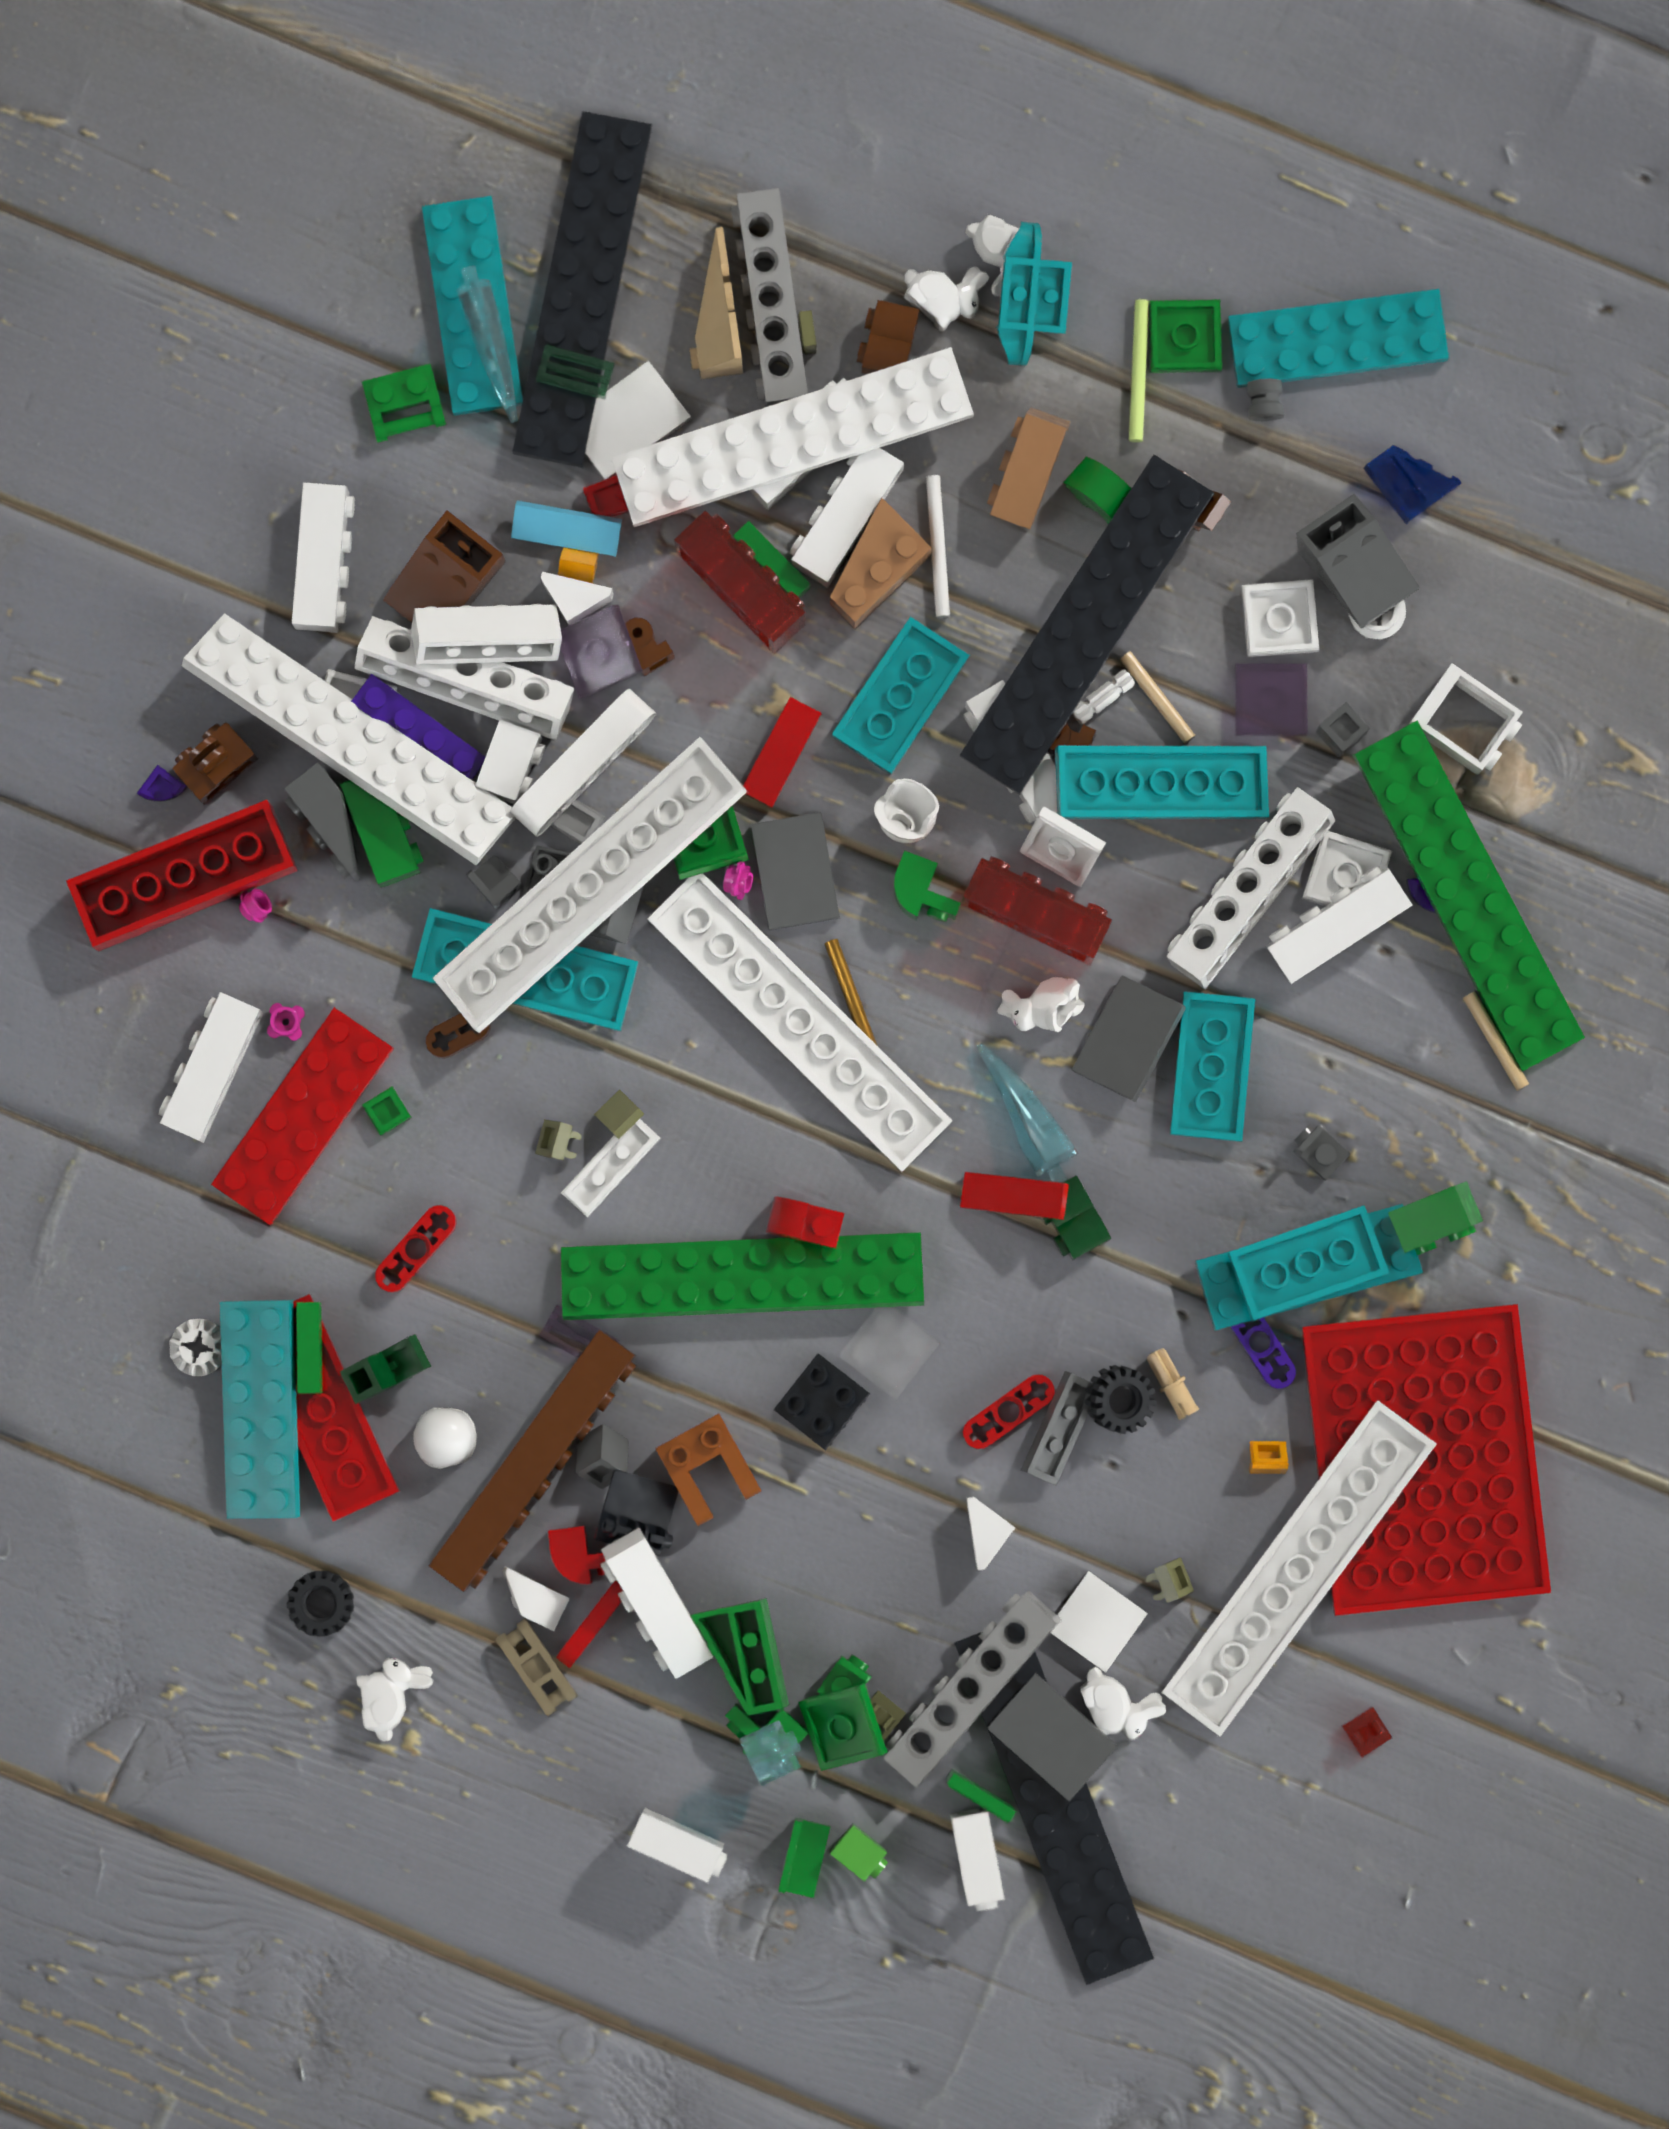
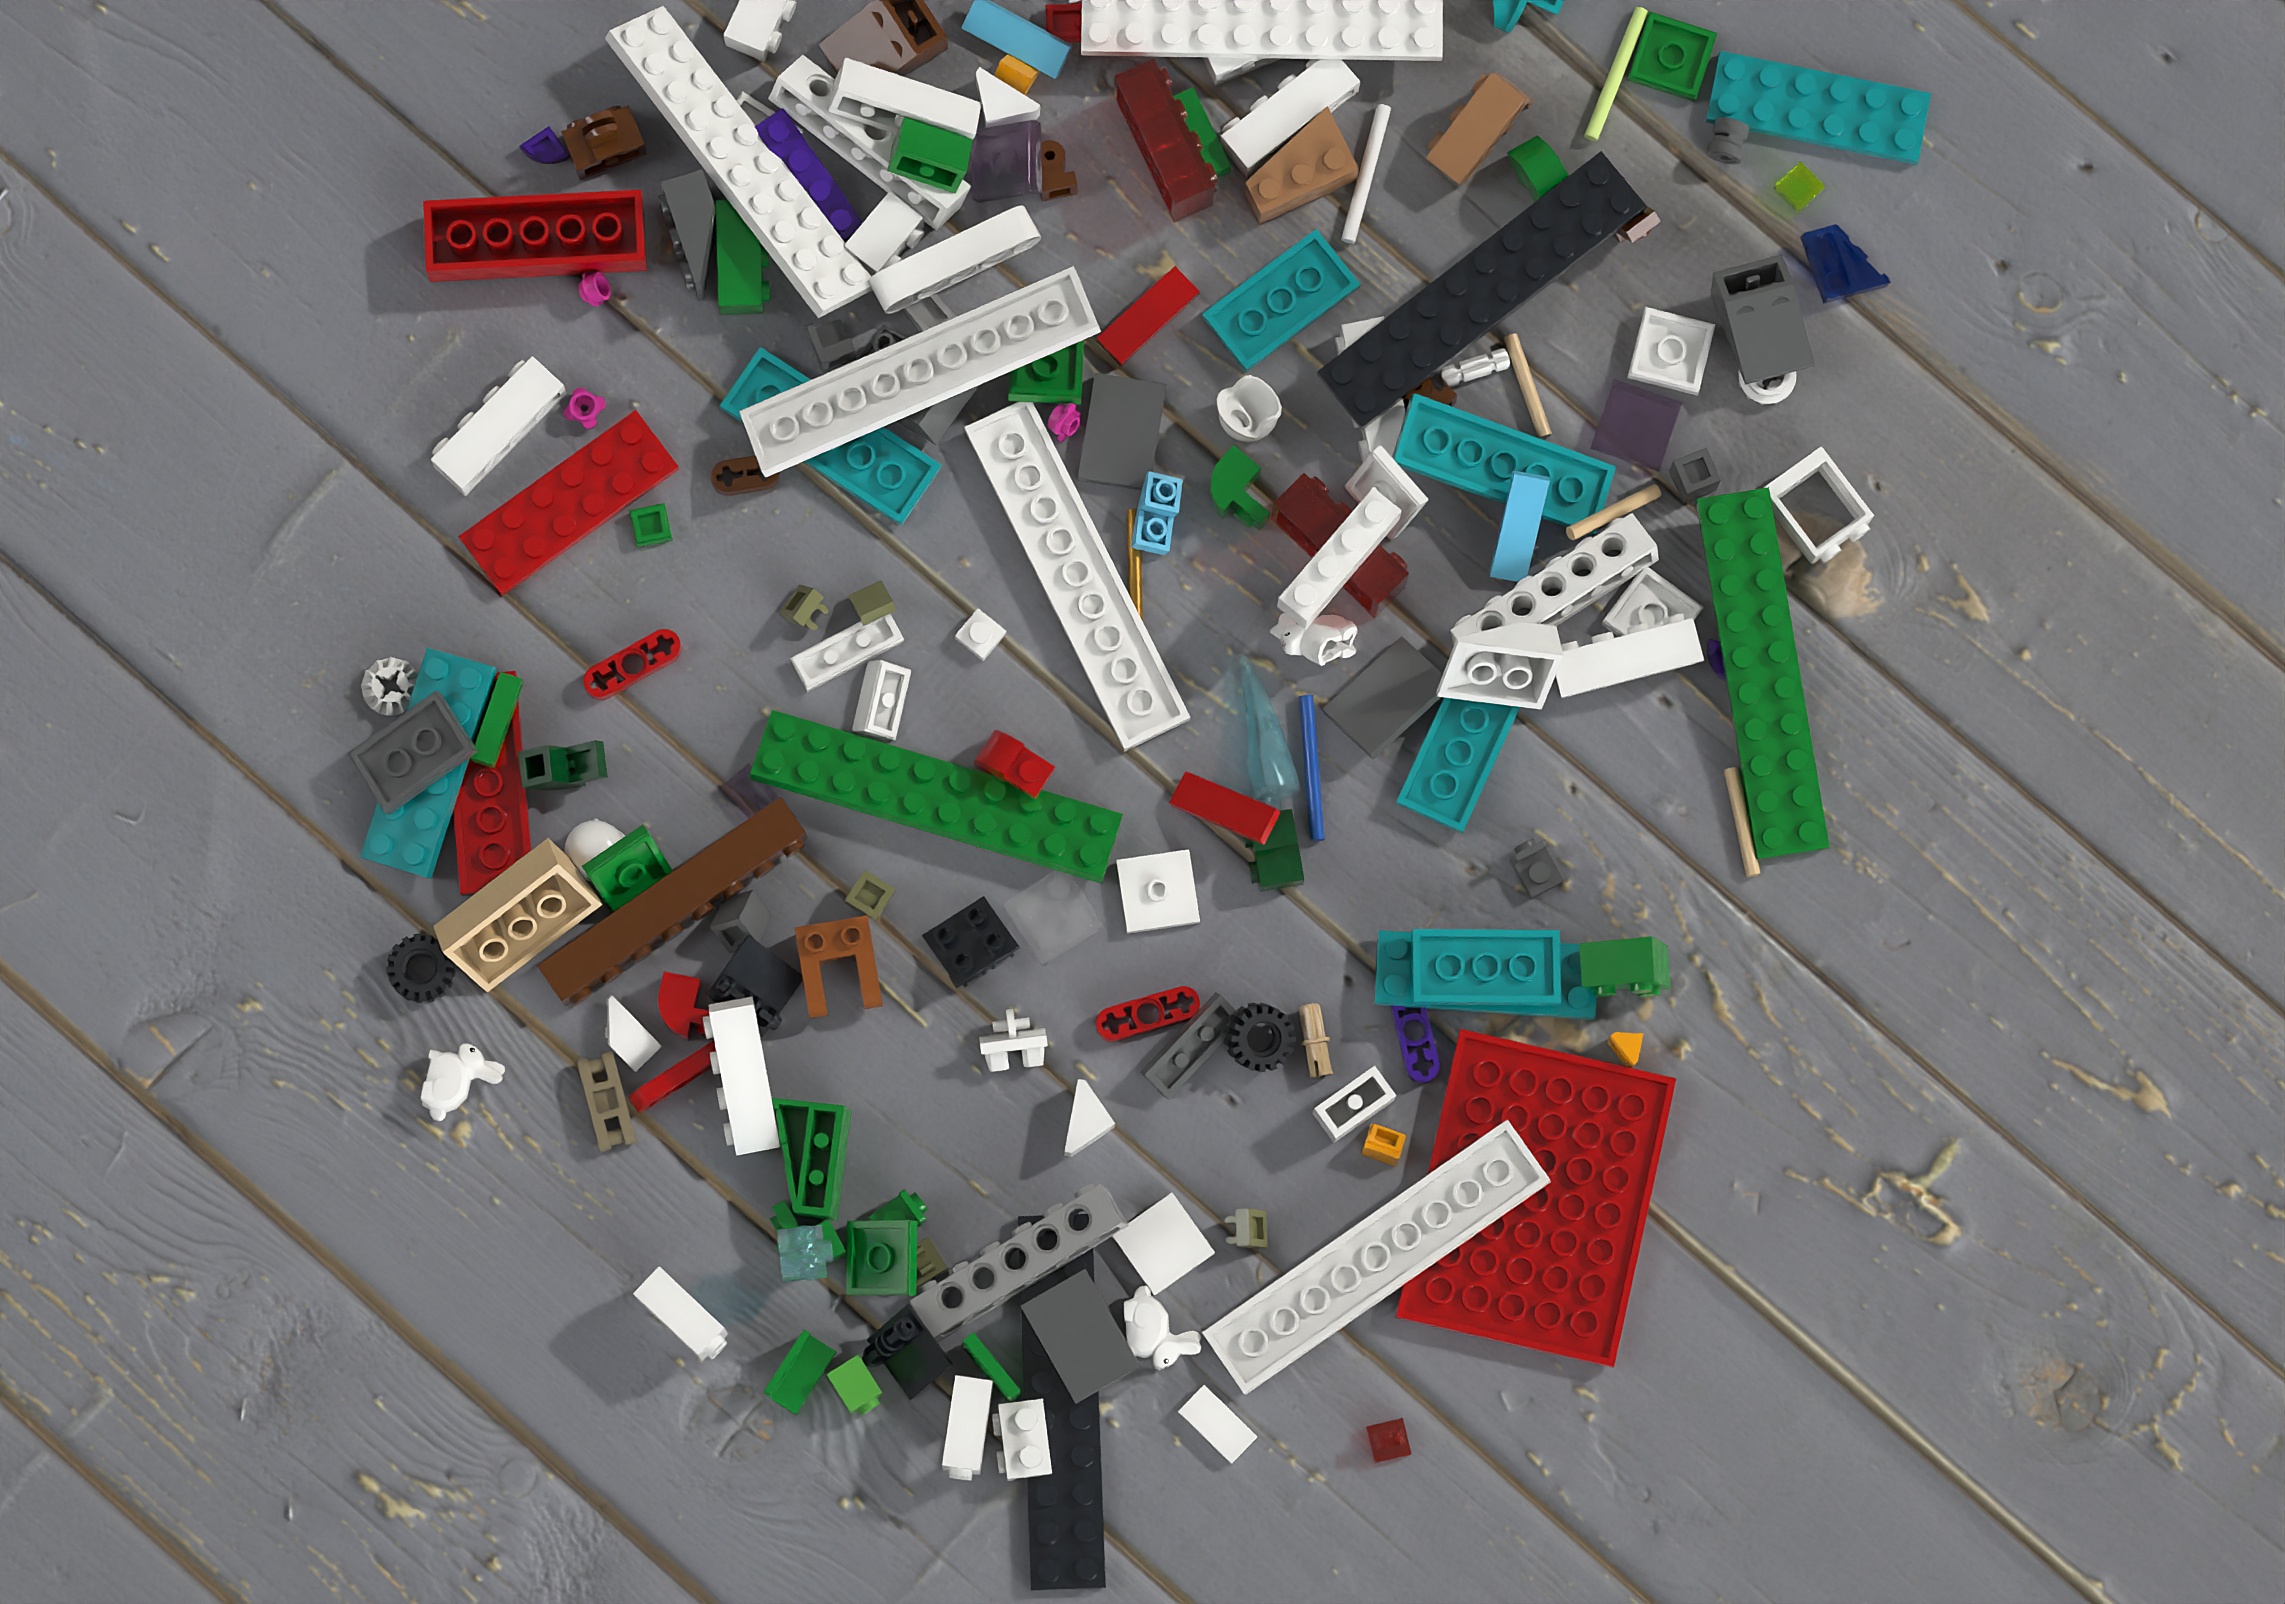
camera: 15 degrees right, 5 degrees down
none -> dark grey tile [348,690,478,815]
none -> tan slope [433,838,602,992]
none -> green tile [582,824,673,913]
none -> olive tile [845,870,896,922]
none -> white slope [852,660,911,741]
none -> black hinge [862,1304,953,1400]
none -> green brick [887,117,973,194]
none -> white plate [955,609,1006,661]
none -> white hips [979,1009,1048,1072]
none -> white bracket [992,1399,1052,1481]
none -> white plate [1116,849,1200,934]
none -> medium azure slope [1131,471,1183,556]
none -> white tile [1178,1385,1257,1464]
none -> white brick [1277,487,1402,630]
none -> blue bar [1299,695,1325,841]
none -> white brick [1312,1066,1396,1143]
none -> white slope [1436,622,1563,710]
none -> medium azure tile [1489,470,1550,582]
none -> tan bar [1566,484,1661,540]
none -> light orange slope [1607,1032,1644,1068]
none -> clear neon green plate [1773,161,1826,214]

